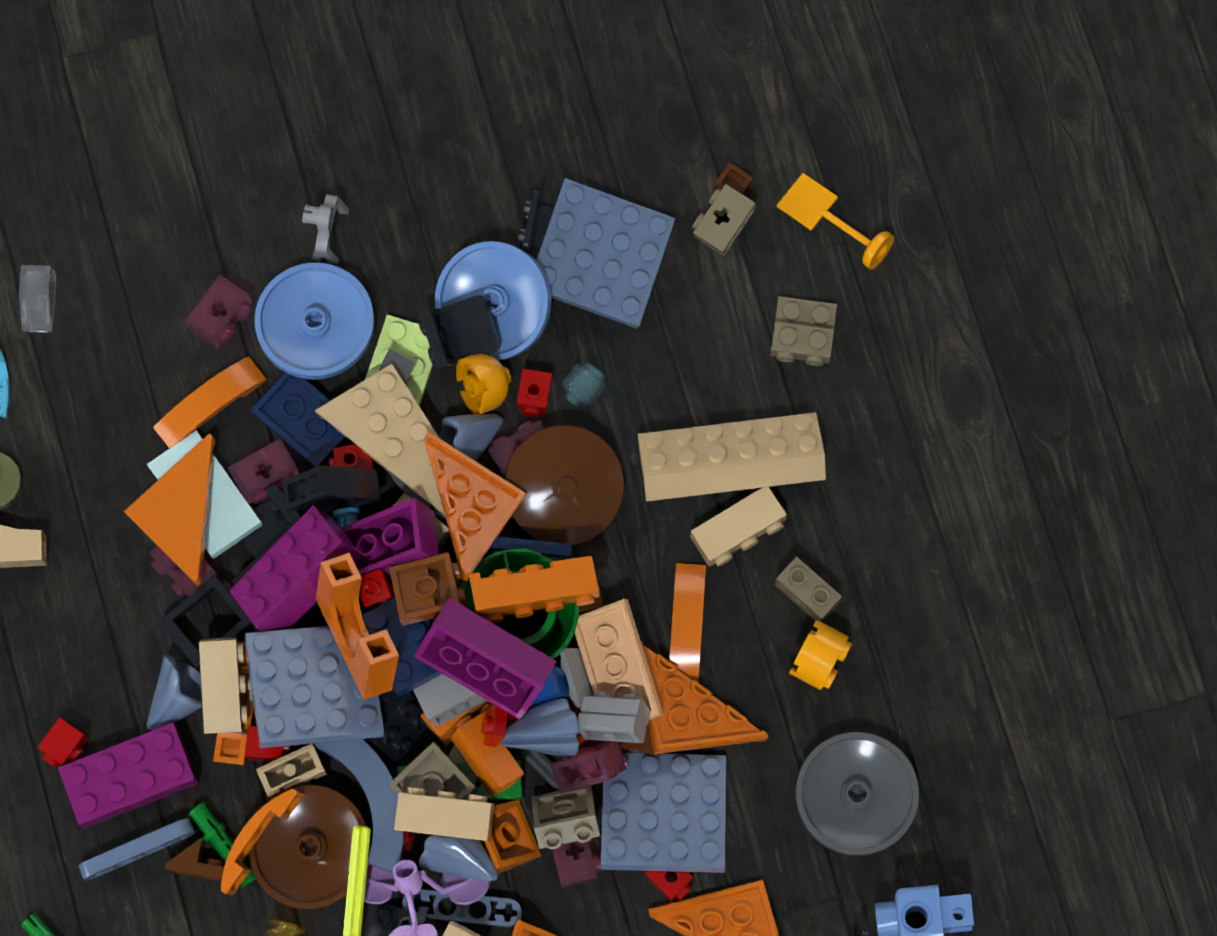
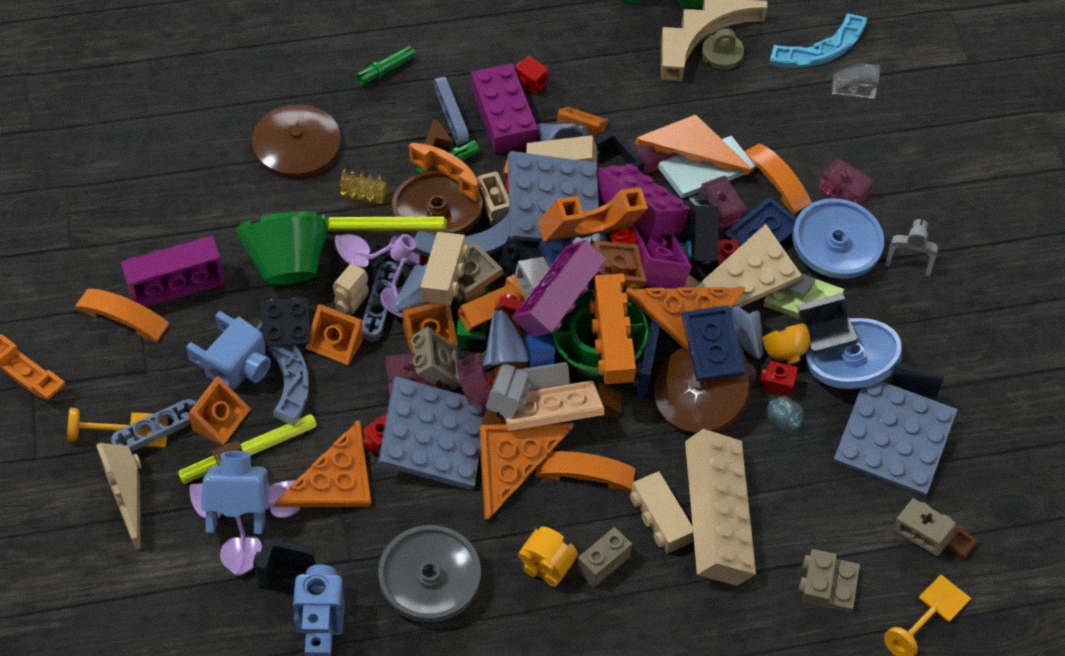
camera: 90 degrees right, 20 degrees down
none -> orange slope [557,107,609,138]
none -> dark blue plate [681,305,745,382]

